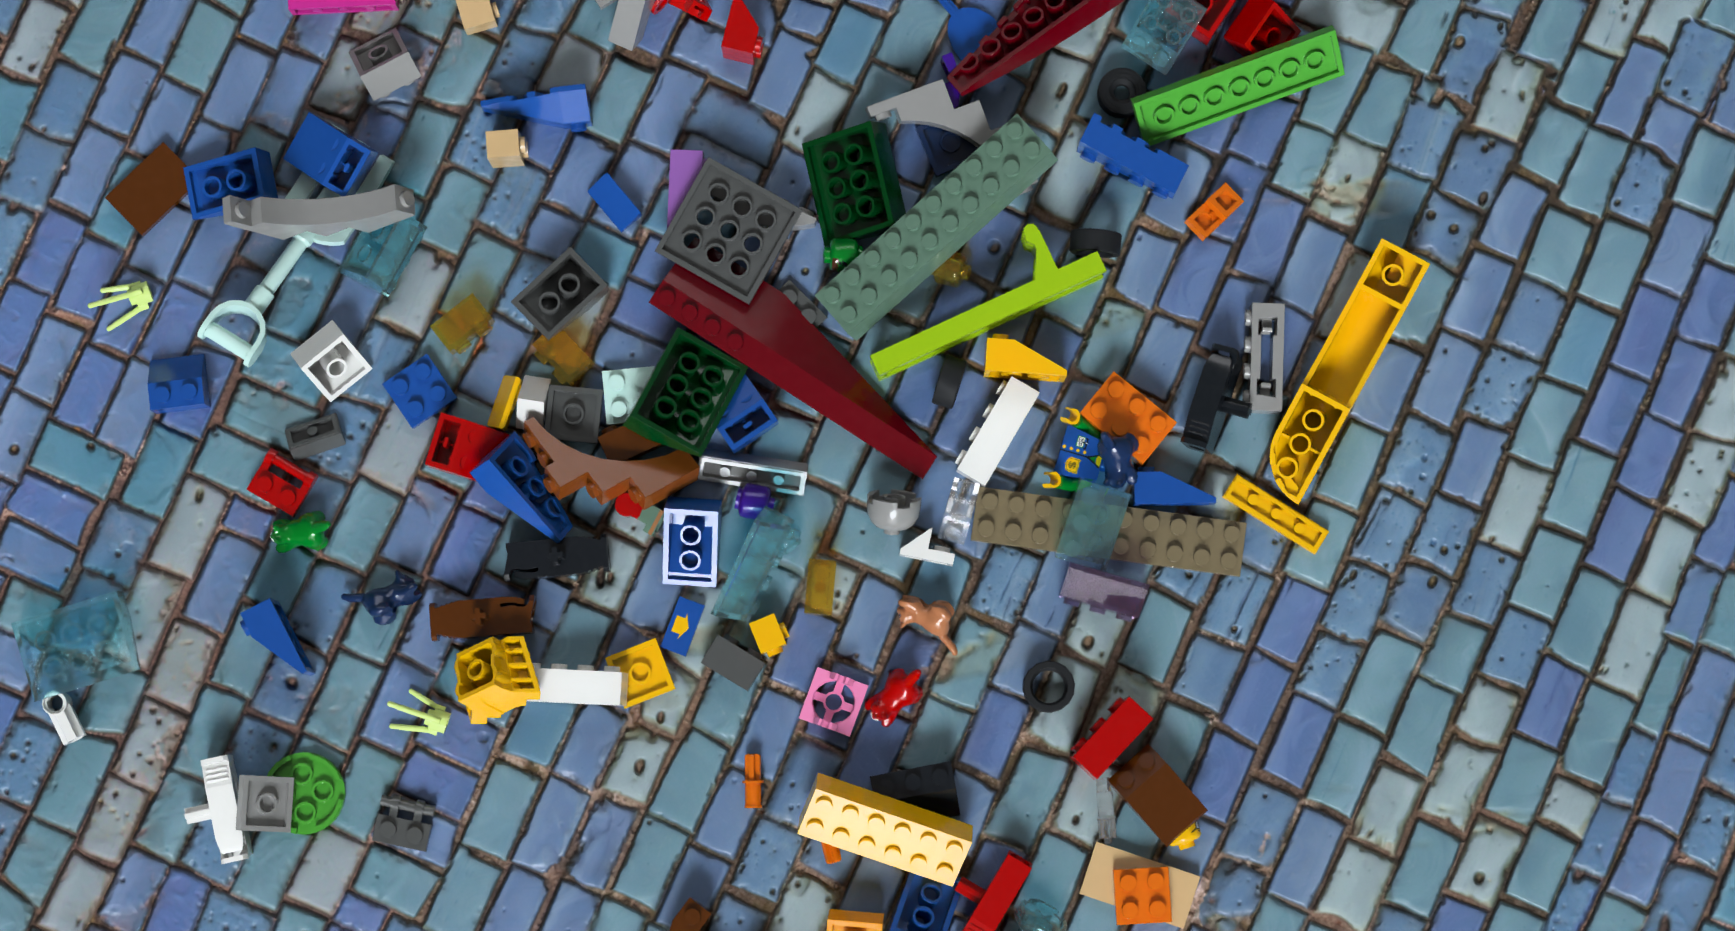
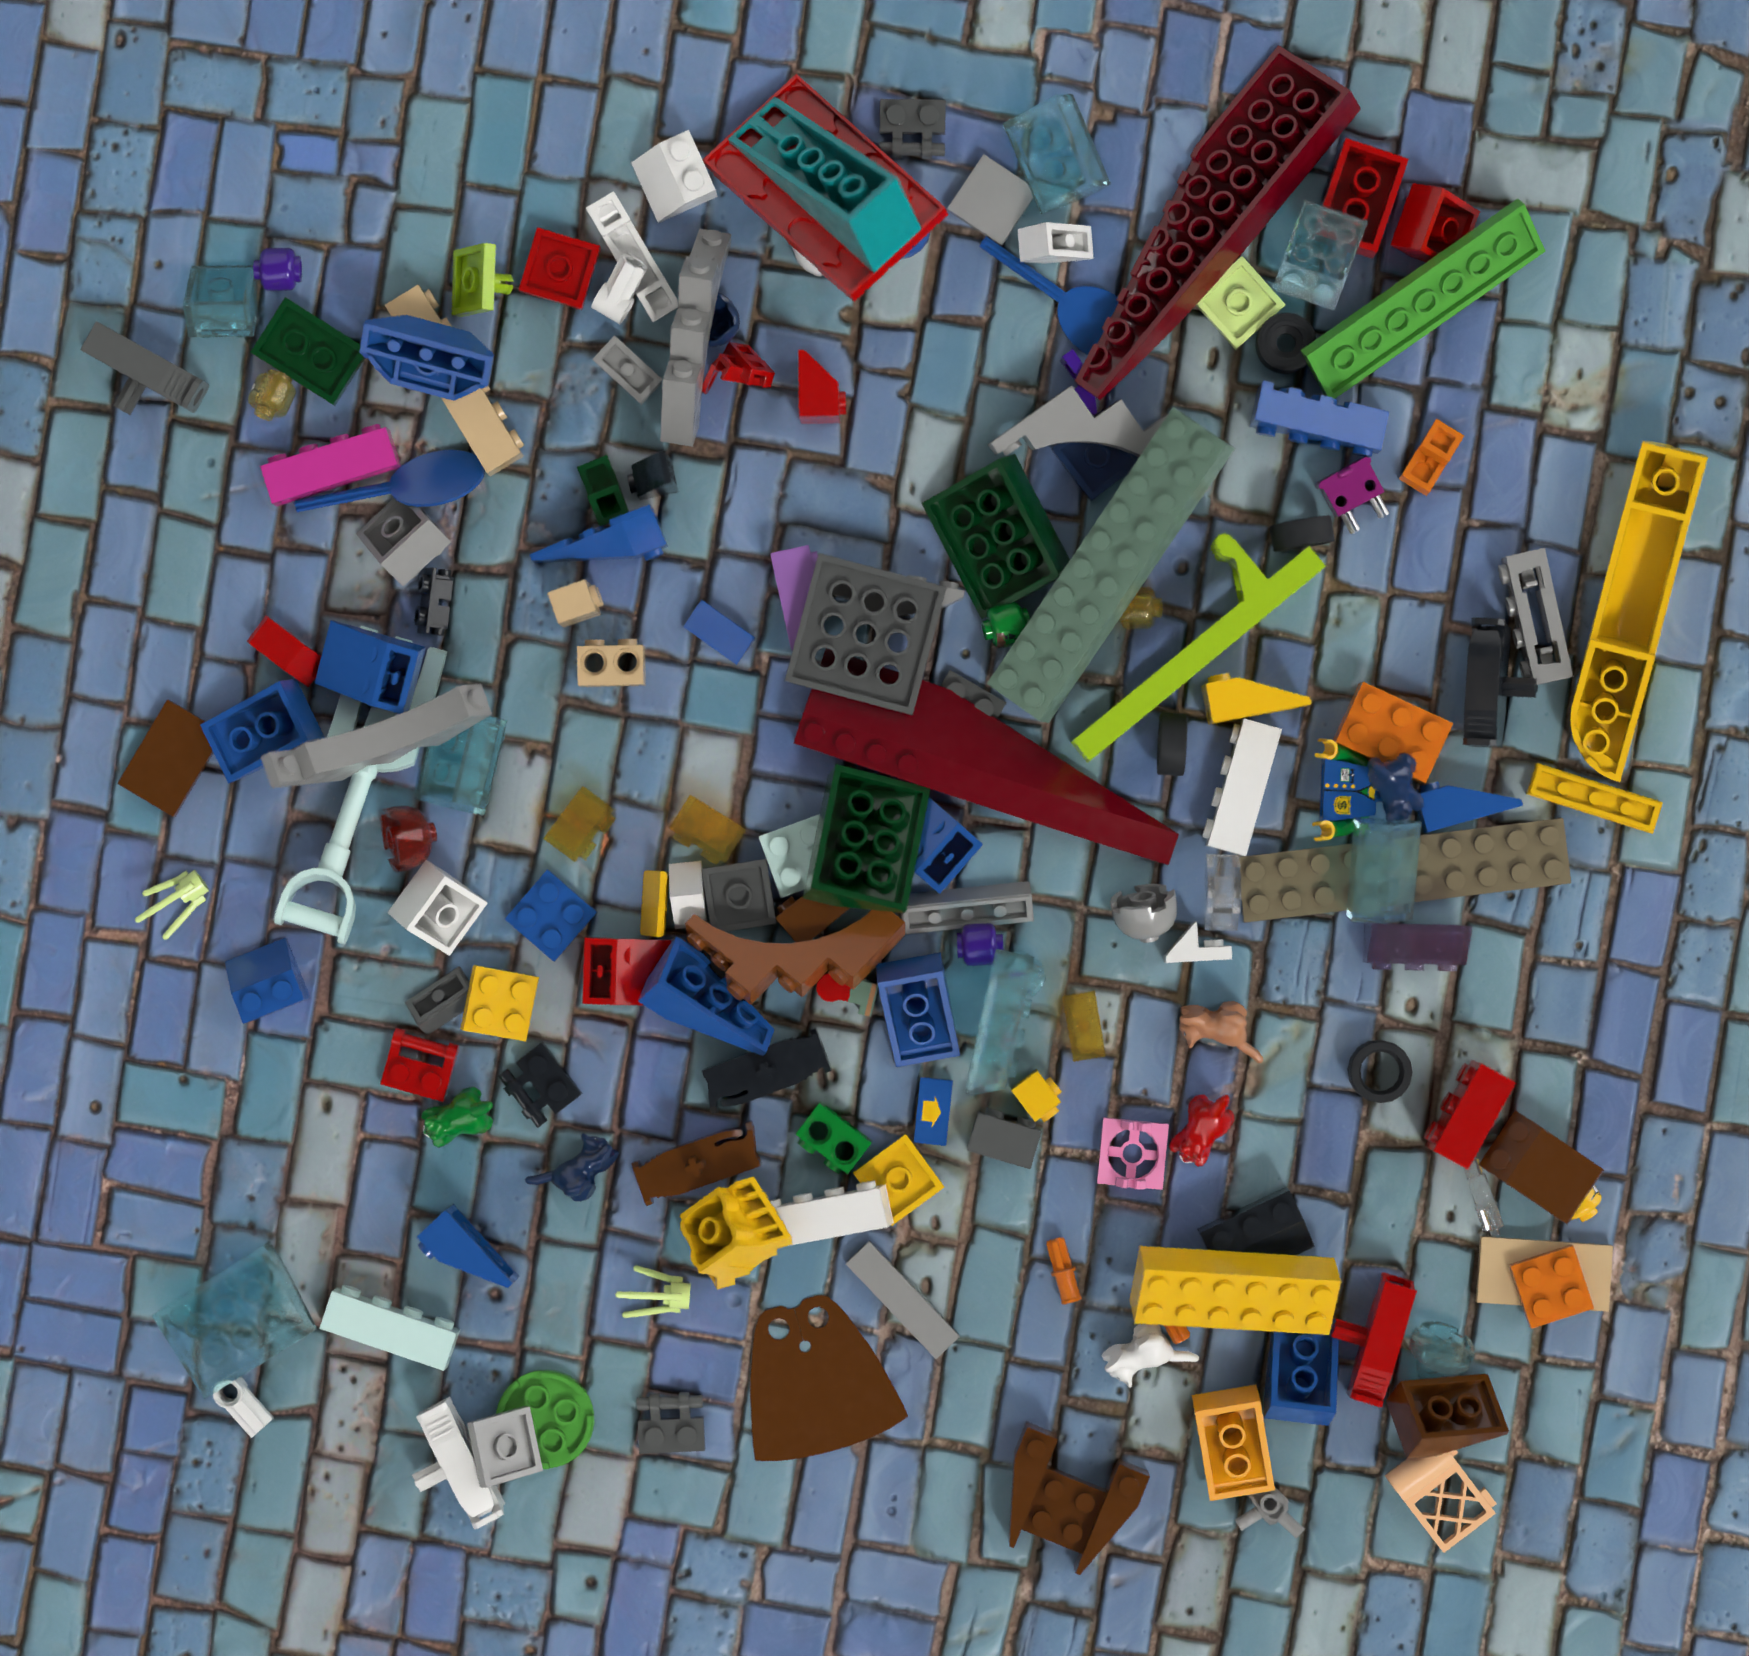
camera: 10 degrees left, 5 degrees up
dark grey slope [511,247,608,341] -> none
none -> red slope [247,615,321,687]
none -> blue piece [294,450,485,512]
none -> light aqua brick [319,1285,460,1371]
none -> clear red cylinder [380,805,437,873]
none -> black hinge [414,567,454,636]
none -> yellow plate [460,965,539,1042]
none -> black plate [498,1042,582,1128]
none -> dark green slope [577,455,629,526]
none -> tan brick [577,639,646,687]
none -> black slope [627,450,678,500]
none -> reddish brown piece [750,1295,908,1461]
none -> green brick [795,1101,872,1174]
none -> light grey tile [846,1240,960,1359]
none -> white animal [1101,1324,1199,1388]
none -> yellowish green plate [1196,256,1286,350]
none -> magenta piece [1315,457,1389,534]

